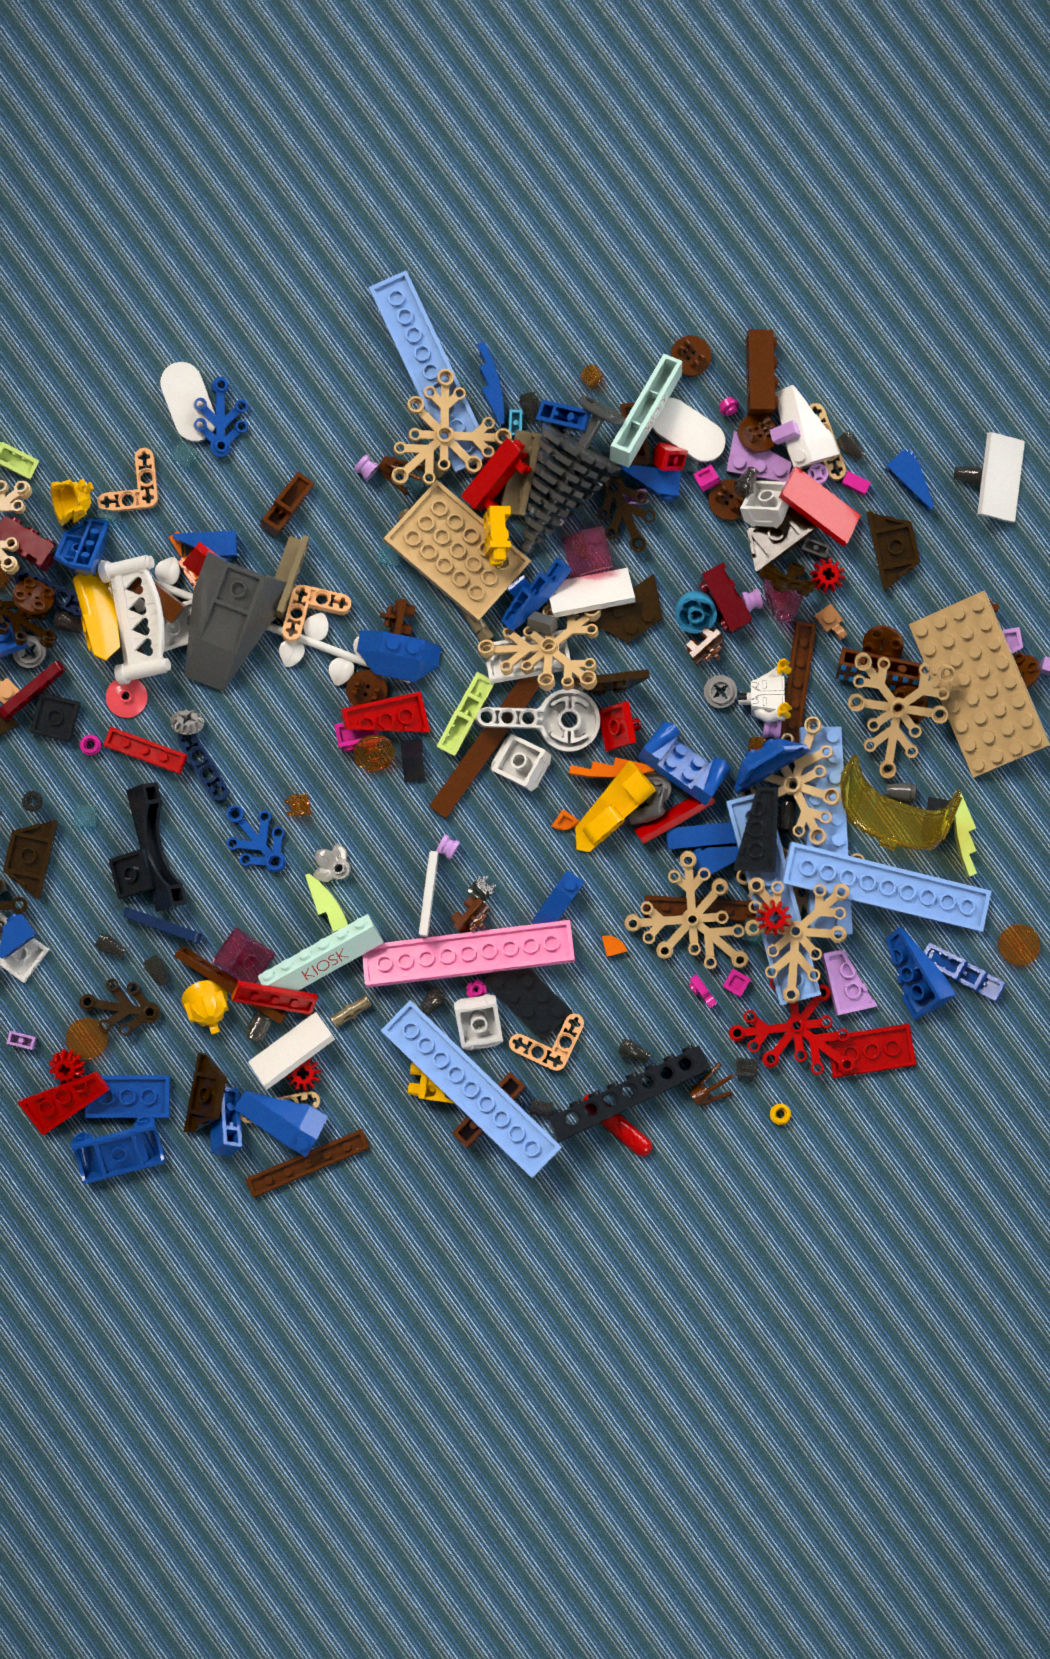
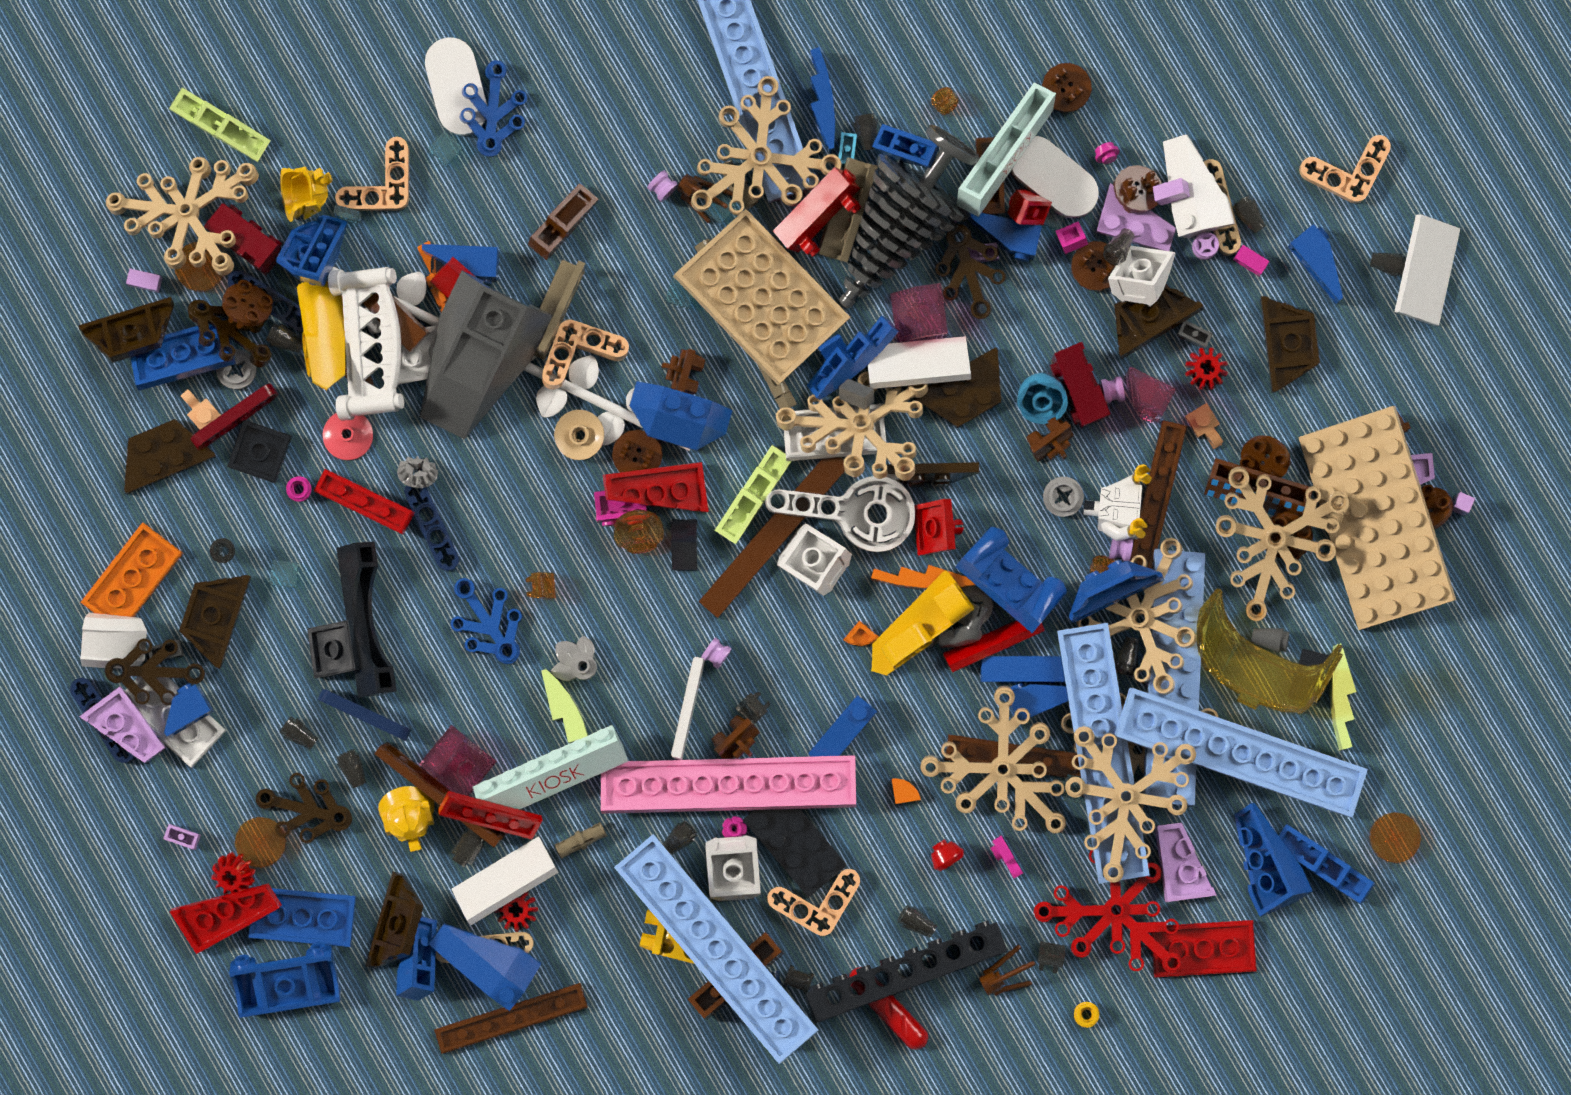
camera: 10 degrees right, 0 degrees up
yellow hips [483,506,511,567] -> none
dark pink plate [722,969,751,997] -> none
black wing [733,787,778,872] -> none
reddish brown brick [746,329,778,416] -> none
red gear [755,900,792,936] -> none
dark brown plant [759,562,816,597] -> none
tile [779,466,861,547] -> none
none -> tan dish [554,410,604,460]
none -> red cone [931,839,964,872]
none -> light nougat beam [1299,135,1391,204]

